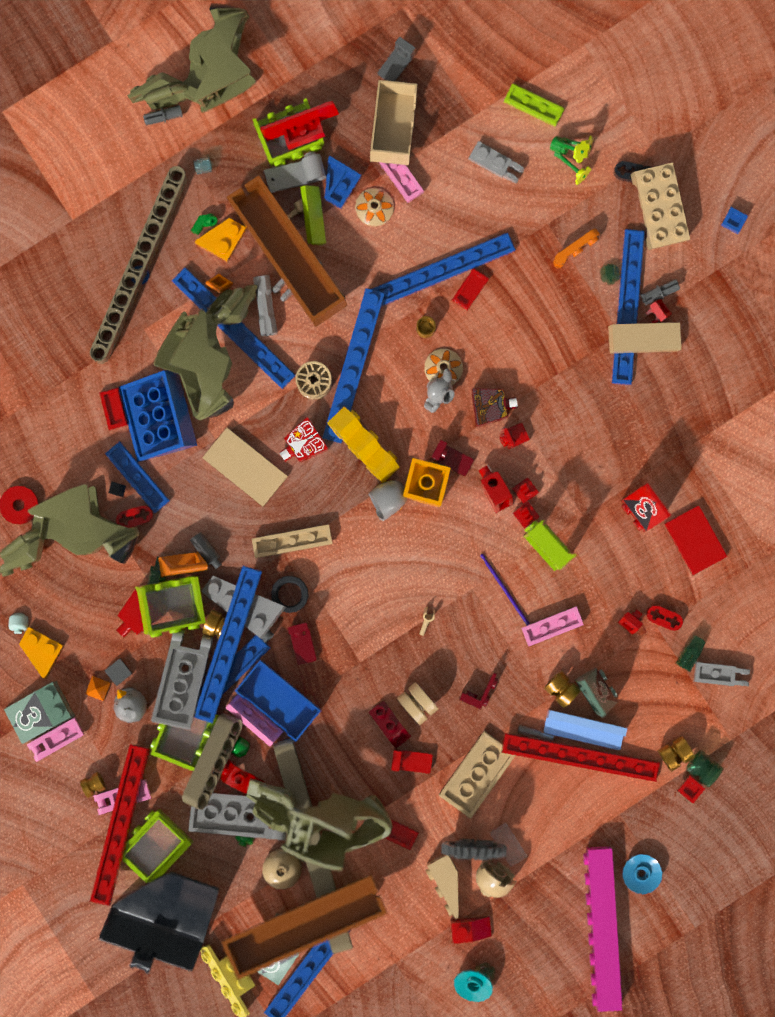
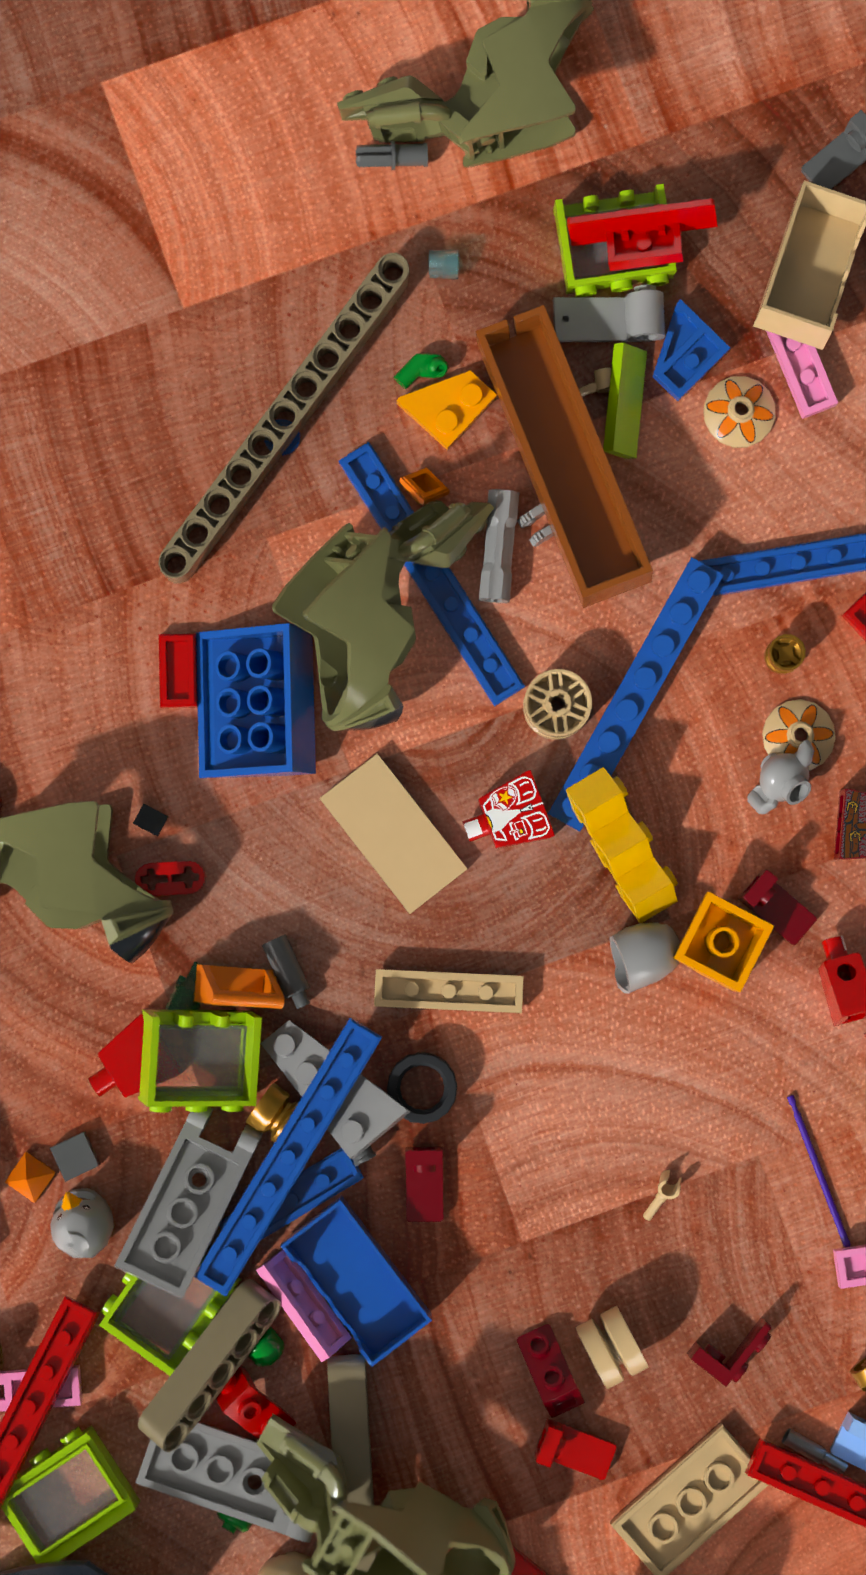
camera: 15 degrees right, 0 degrees up
blue tile [105,441,170,514] -> none

